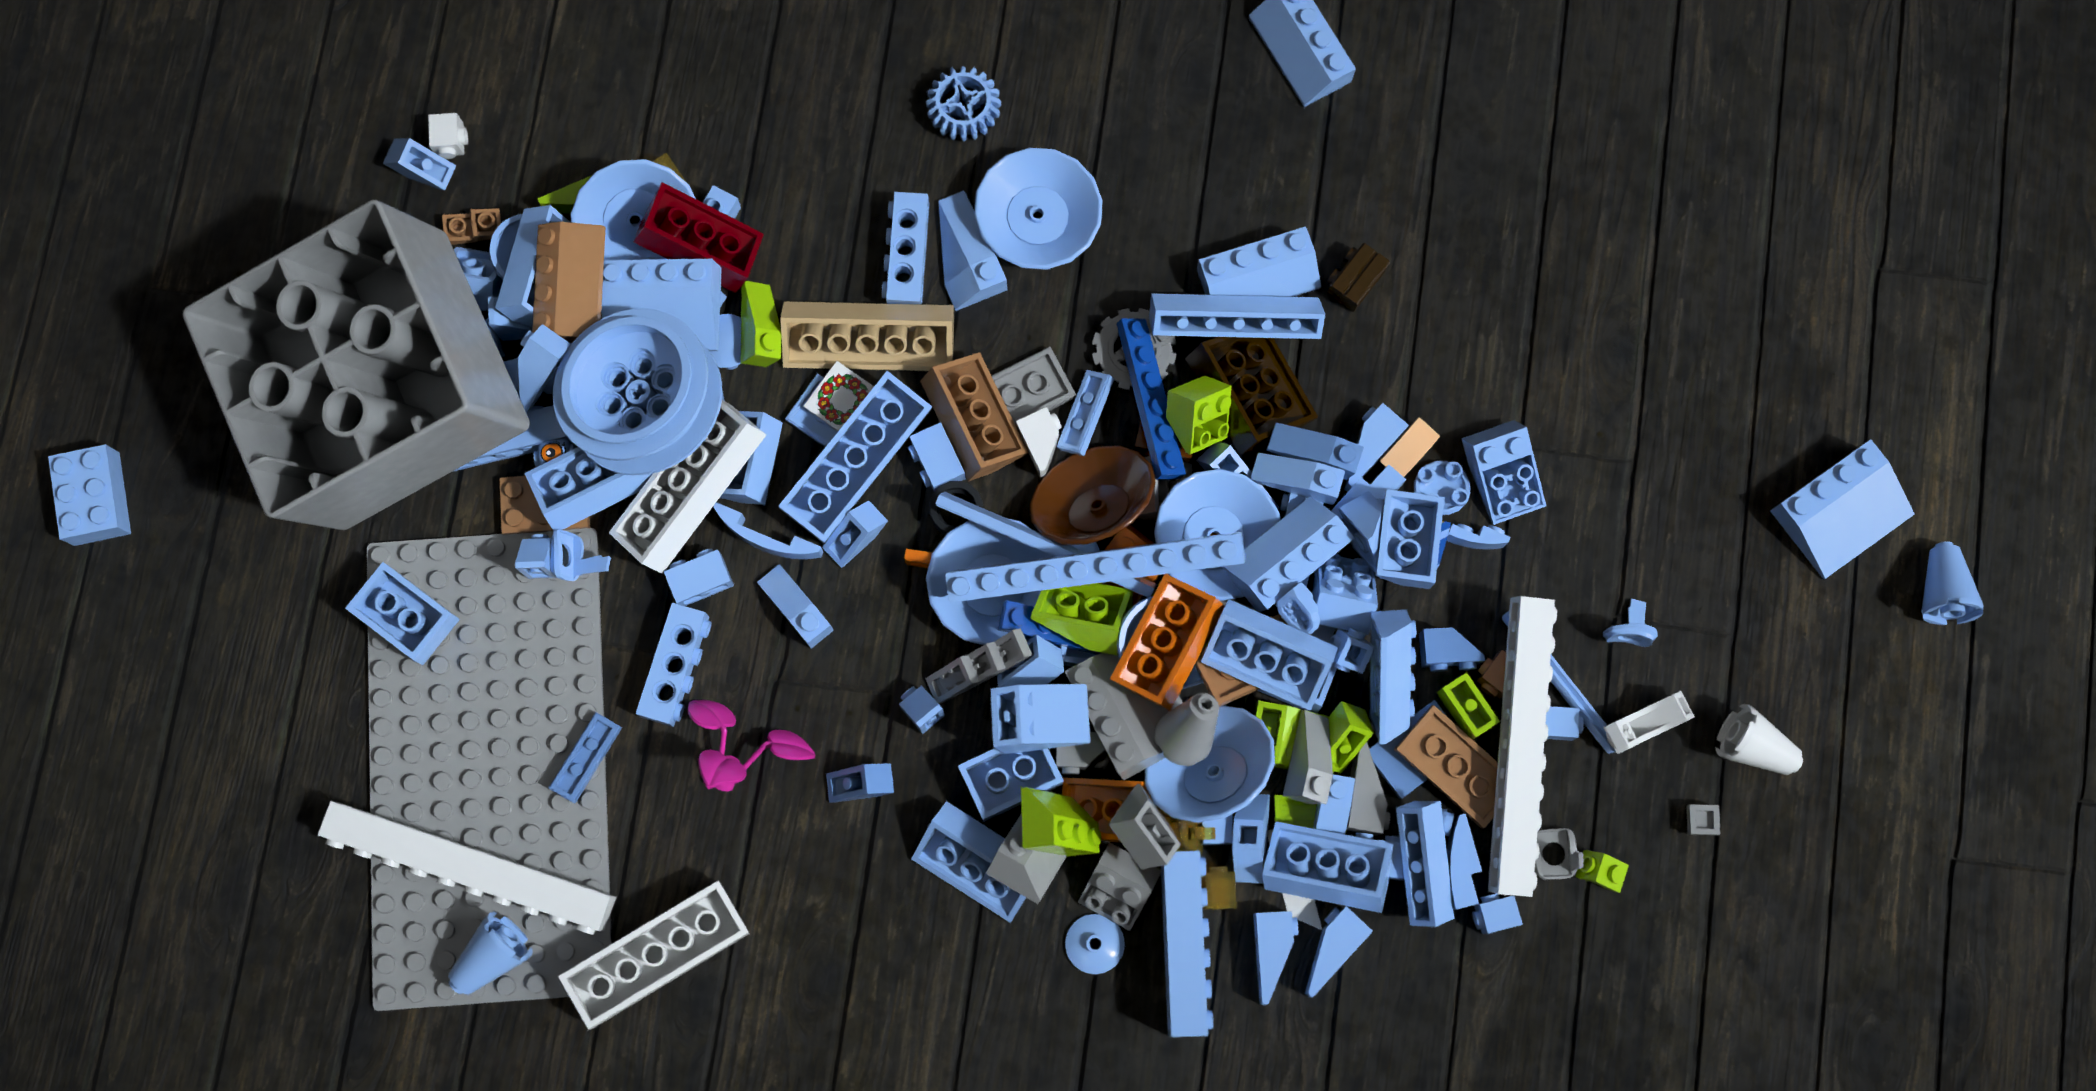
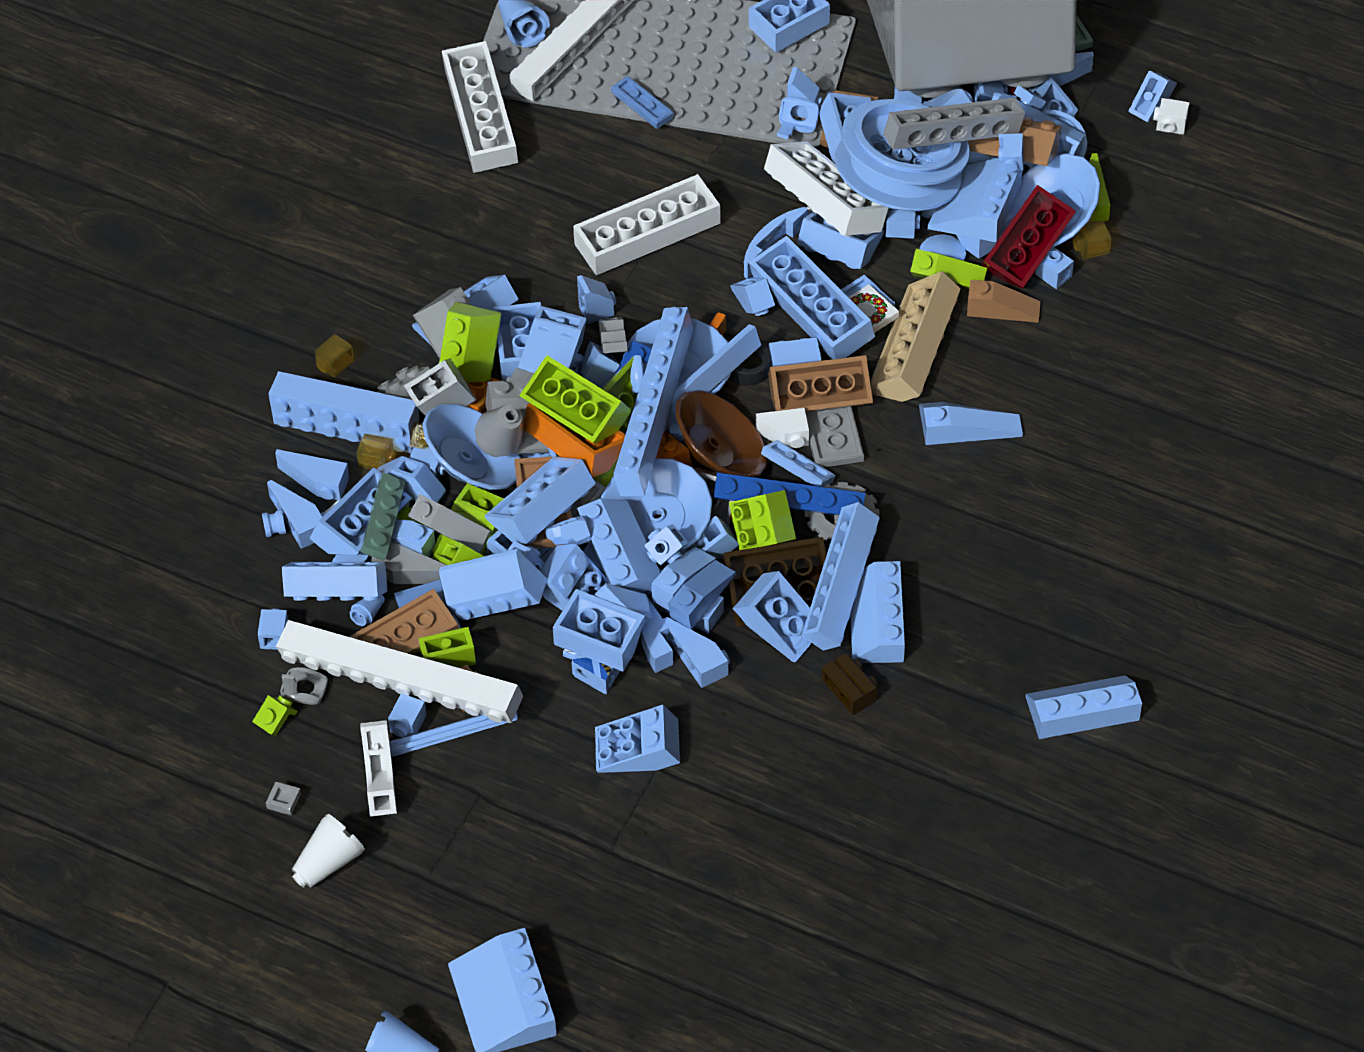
camera: 110 degrees right, 25 degrees down
medium nougat slope [442,208,501,245] -> none
light blue brick [636,603,711,727] -> none
light blue brick [664,549,734,606] -> none
dark pink plant [687,700,816,791] -> none
light blue slope [757,564,834,648] -> none
medium blue slope [826,763,894,803] -> none
light blue brick [882,192,929,305] -> none
light blue gear [926,66,1001,142] -> none
light blue dish [974,148,1102,270] -> none
light blue dish [1065,914,1125,974] -> none
light nougat slope [1380,417,1440,477] -> none
light blue dish [1414,461,1470,515] -> none
medium blue slope [1419,627,1485,672] -> none
light blue slope [1447,524,1511,549] -> none
light blue slope [1447,813,1482,910] -> none
light blue piece [1603,598,1658,647] -> none
none -> light blue wheel [262,510,286,538]
none -> clear yellow brick [315,334,354,378]
none -> sand green plate [360,472,406,561]
none -> lime slope [519,355,632,444]
none -> white brick [573,174,720,275]
none -> light blue hand [631,355,647,396]
none -> light blue brick [644,524,689,565]
none -> light blue slope [733,571,811,662]
none -> light grey brick [883,98,1025,149]
none -> medium nougat slope [967,280,1040,323]
none -> light blue brick [999,133,1024,172]
none -> light blue plate [1014,85,1046,109]

